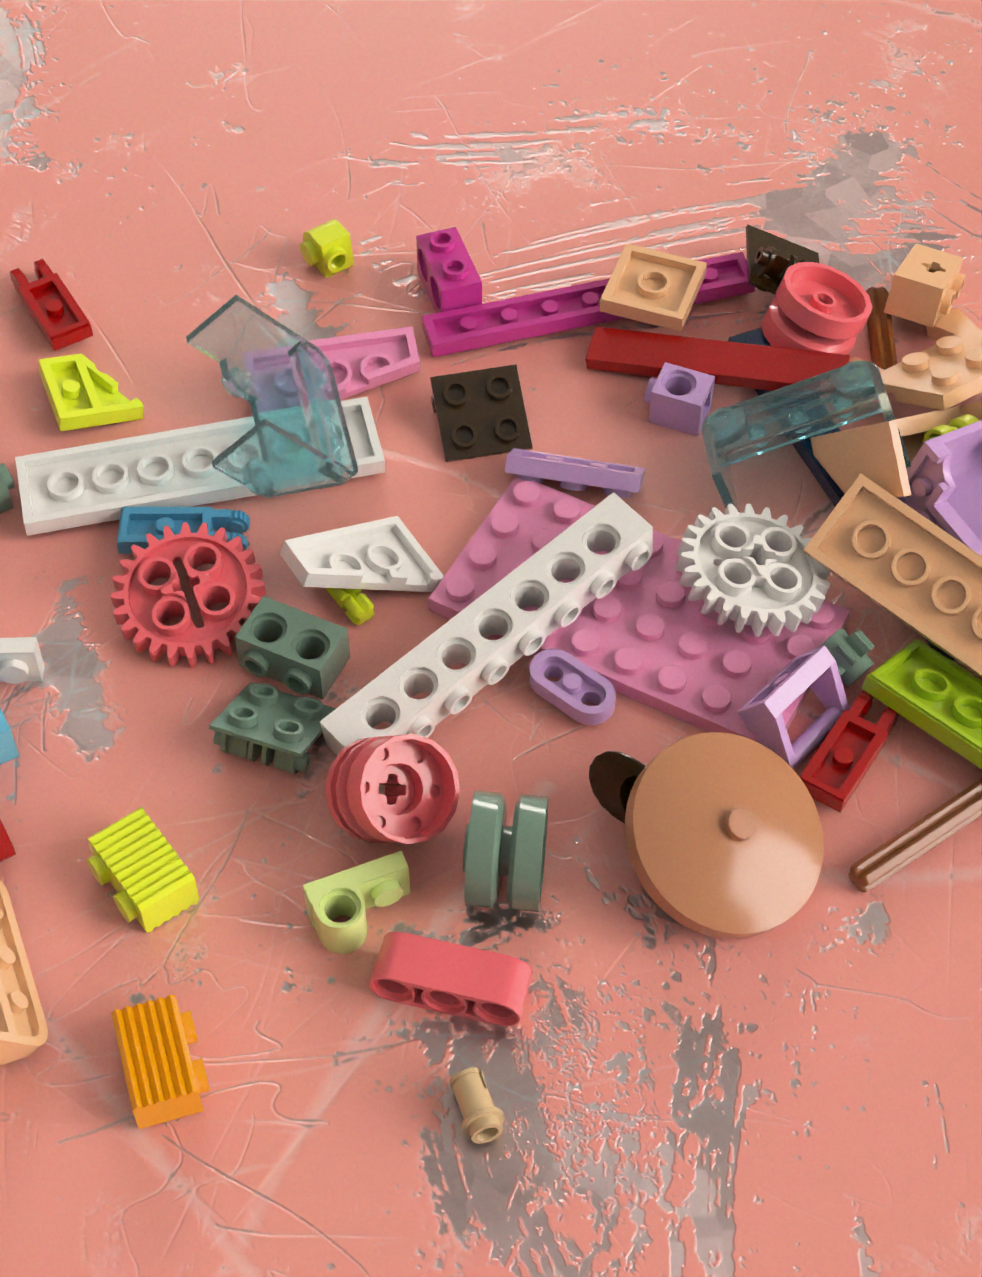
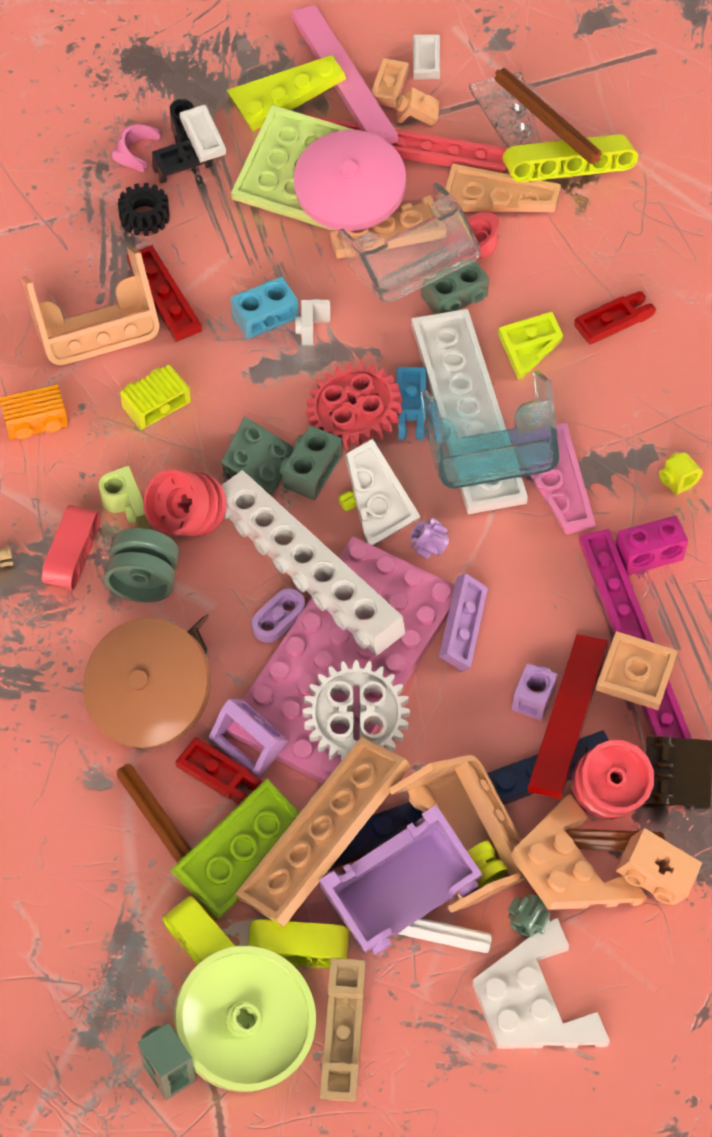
camera: 90 degrees right, 5 degrees up
dark brown hinge [430,364,533,462] -> none
clear light blue windscreen [702,360,911,513] -> none
sand green gear [818,628,875,688] -> none
none -> lavender gear [410,518,449,559]

